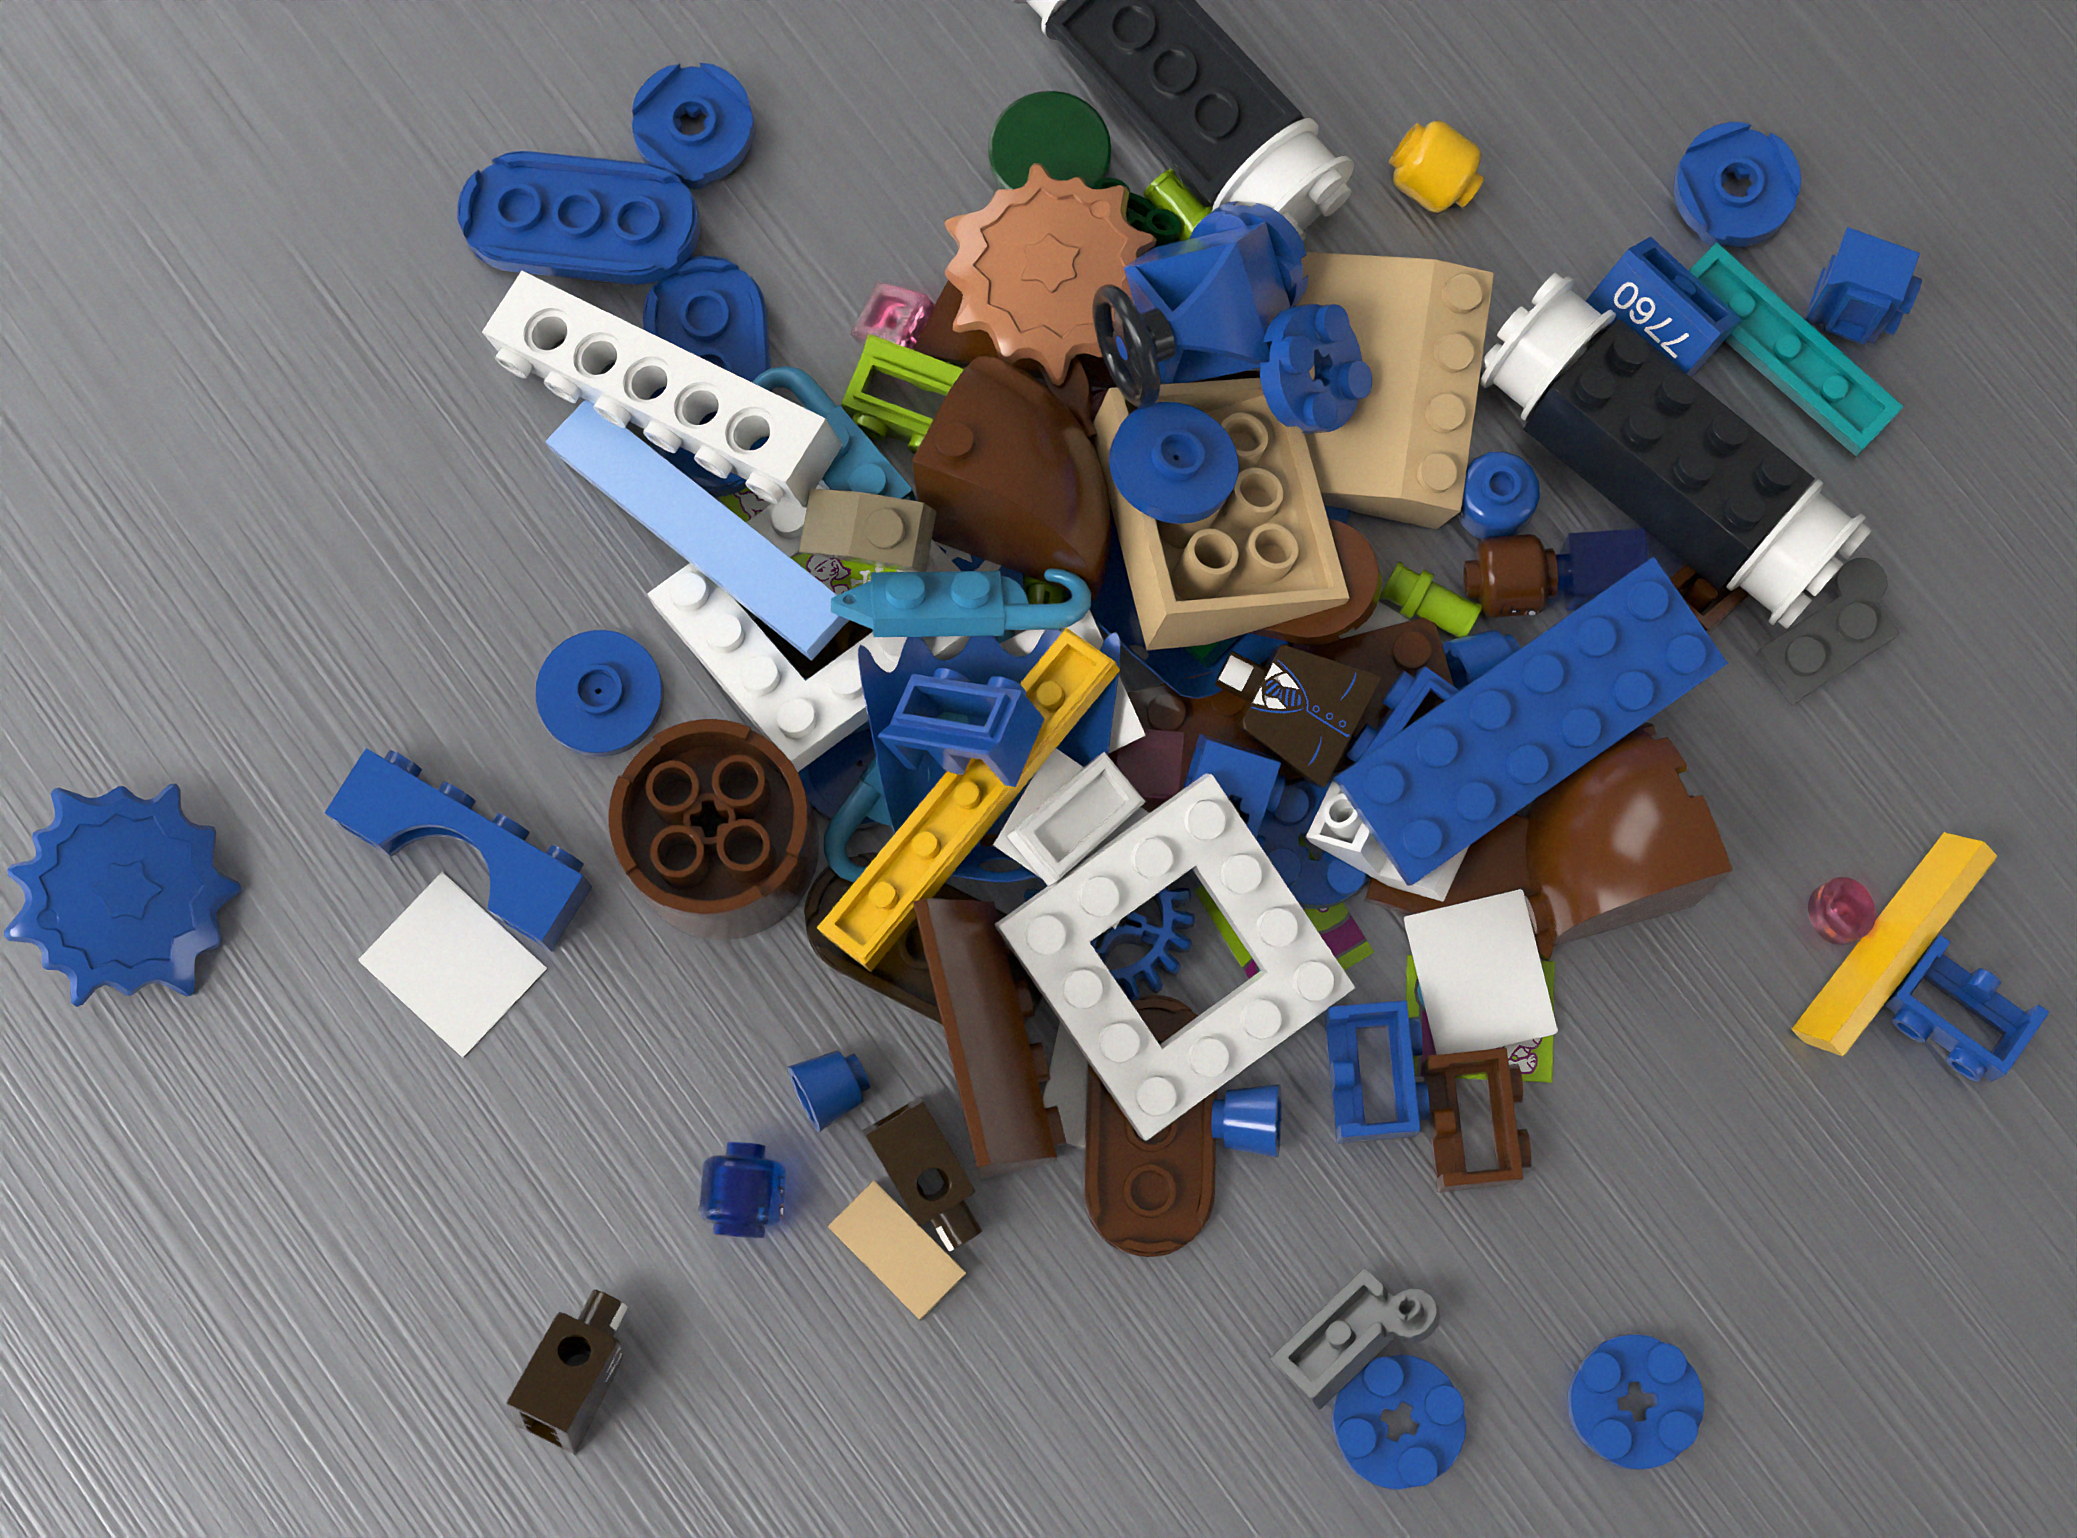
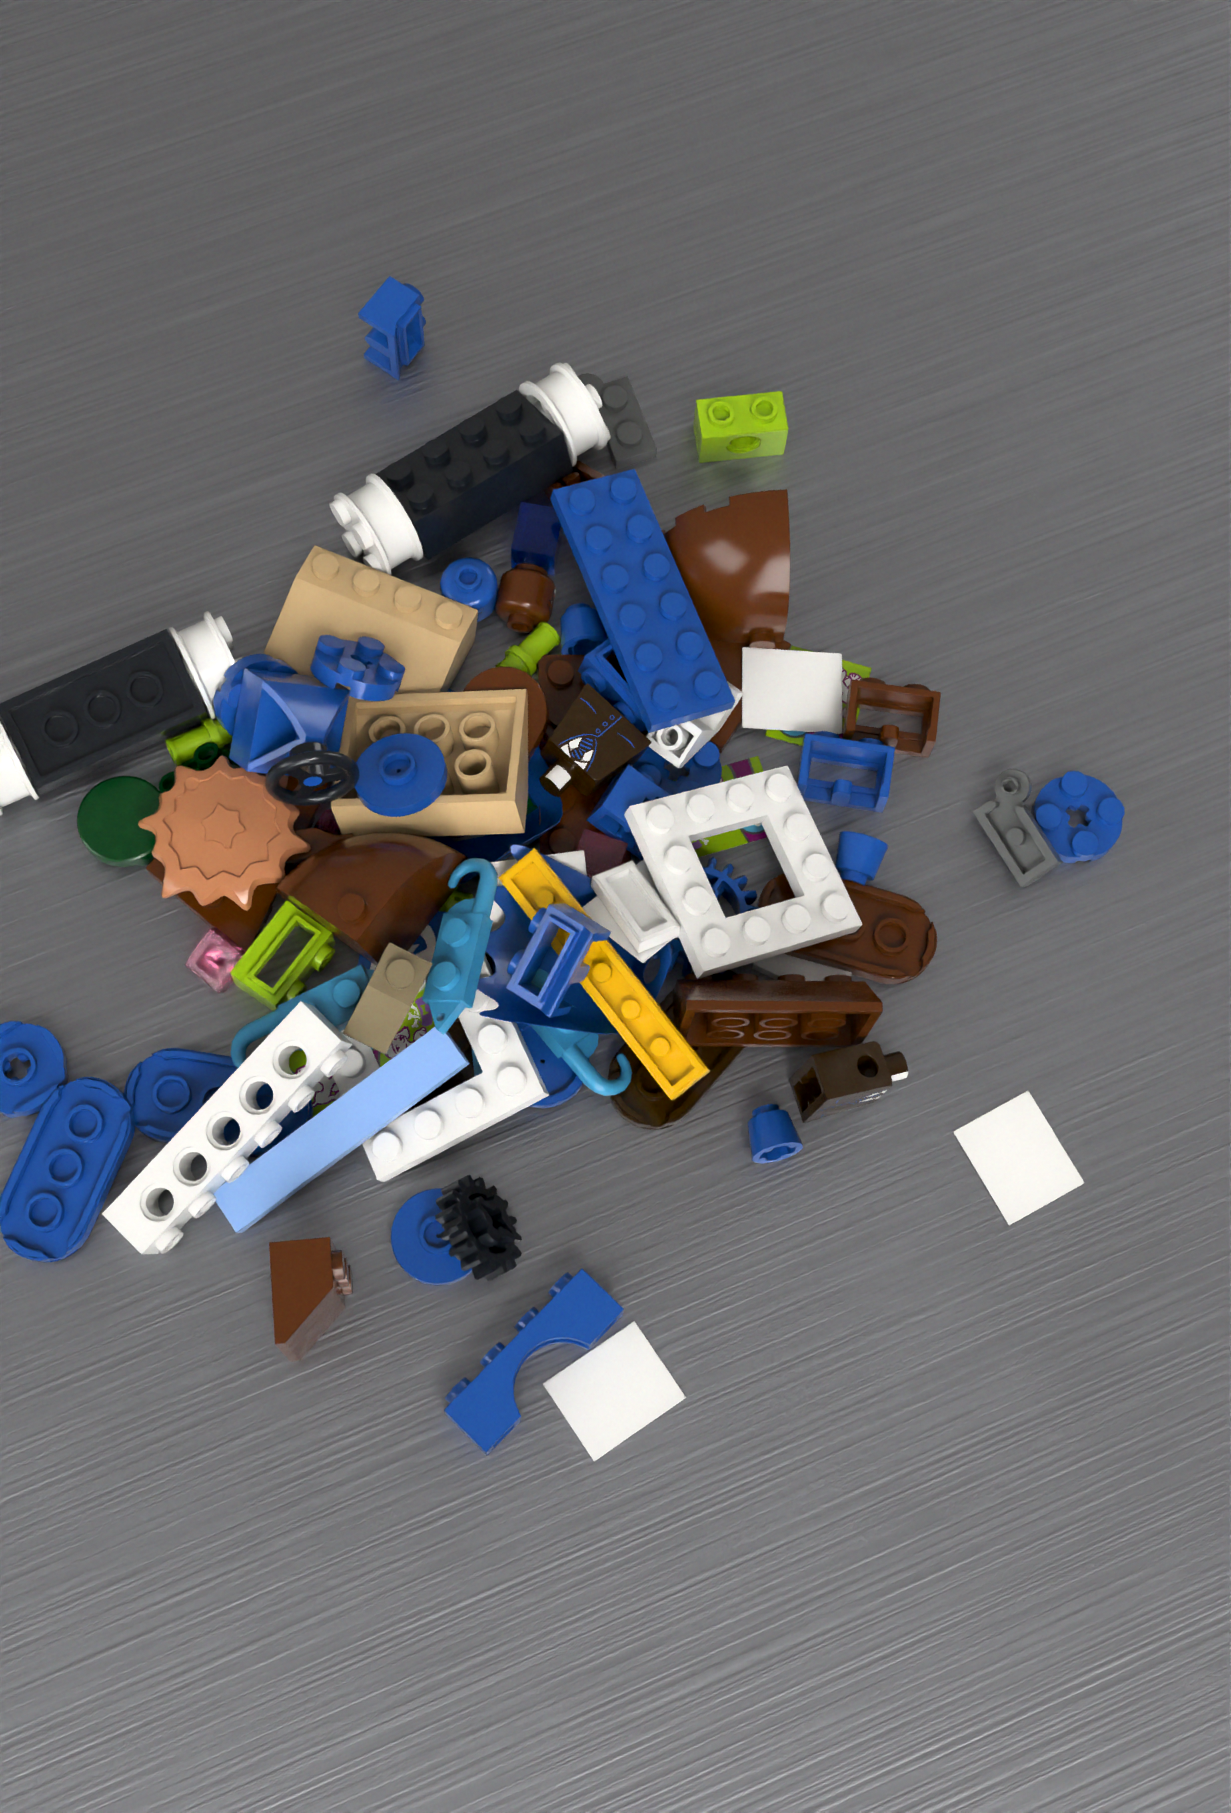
camera: 85 degrees left, 5 degrees down
blue piece [4,784,242,1007] -> none
dark brown torso [506,1289,628,1455] -> none
reddish brown brick [609,719,819,940] -> none
clear blue head [698,1142,786,1238] -> none
tan tile [827,1180,967,1321] -> none
yellow head [1389,120,1484,213] -> none
blue plate [1567,1334,1704,1470] -> none
blue brick [1586,236,1742,377] -> none
blue plate [1673,122,1801,247] -> none
teal plate [1688,242,1904,457] -> none
yellow tile [1791,832,1997,1056] -> none
clear pink tile [1808,877,1876,945] -> none
blue window [1884,935,2050,1082] -> none
none -> reddish brown slope [269,1237,353,1362]
none -> black gear [435,1175,522,1281]
none -> lime brick [693,391,789,463]
none -> white sticker [953,1091,1084,1225]

